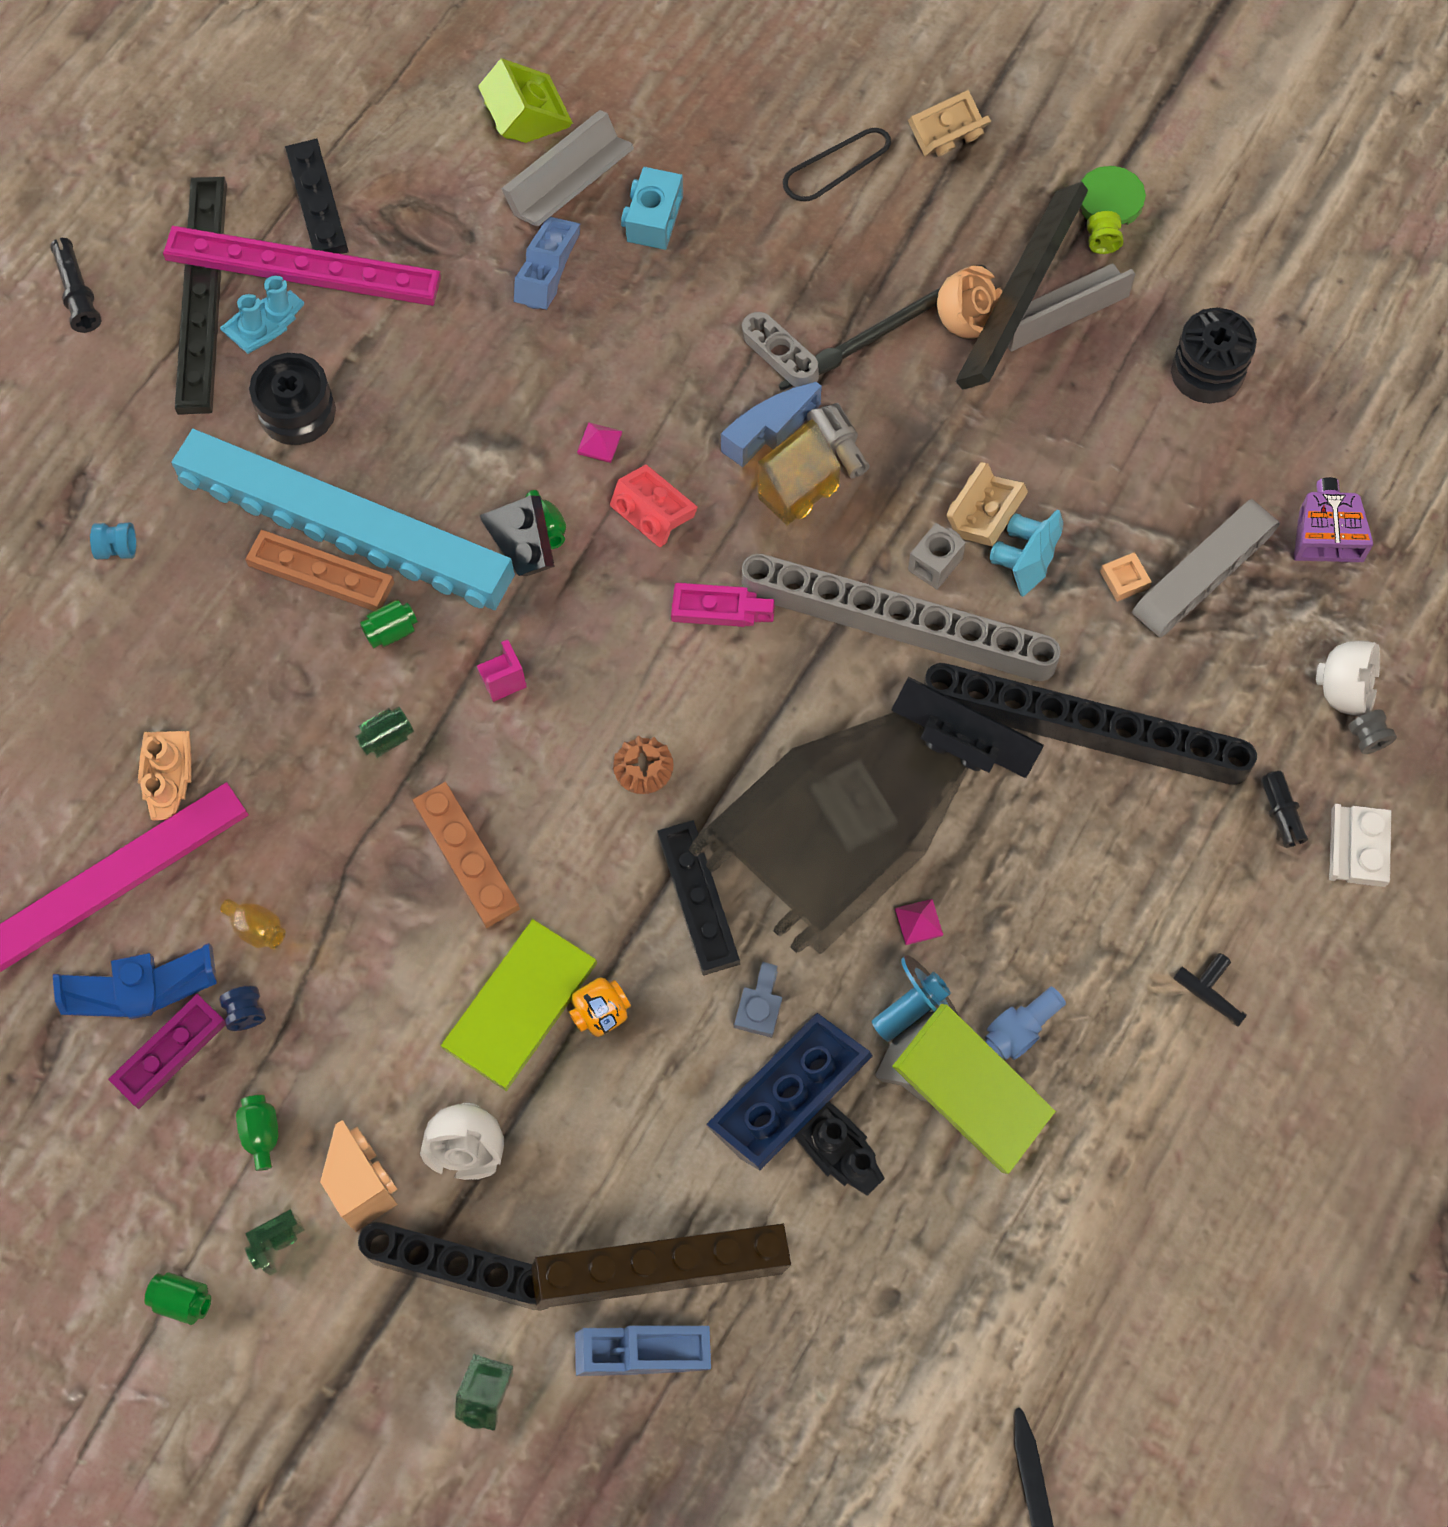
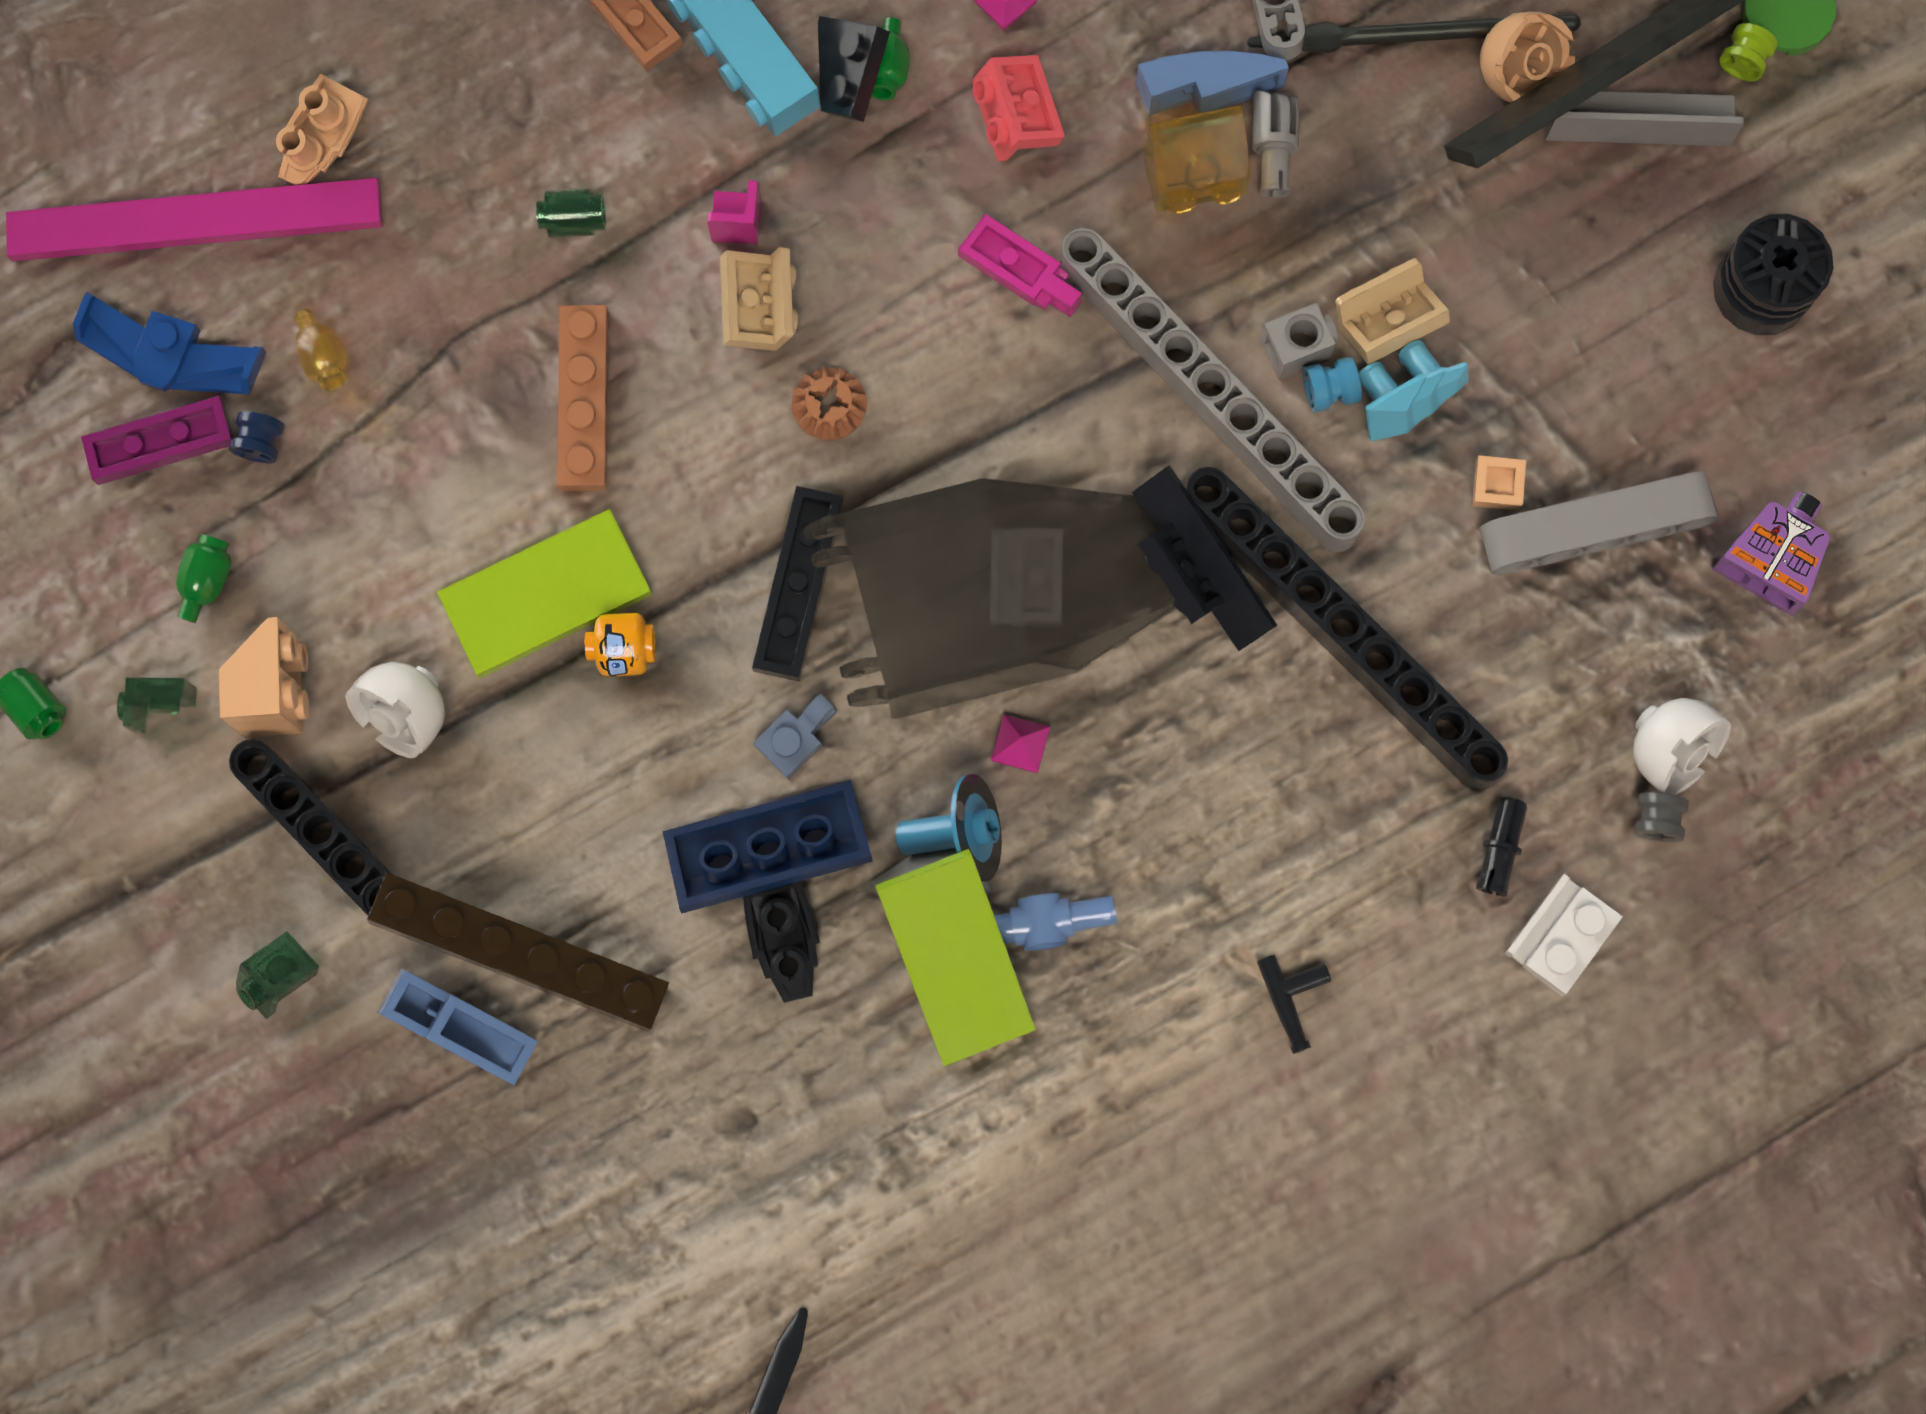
camera: 30 degrees right, 10 degrees up
green brick [360,599,418,649] -> none
none -> tan bracket [720,247,798,351]
none -> dark azure wheel [1303,356,1362,413]

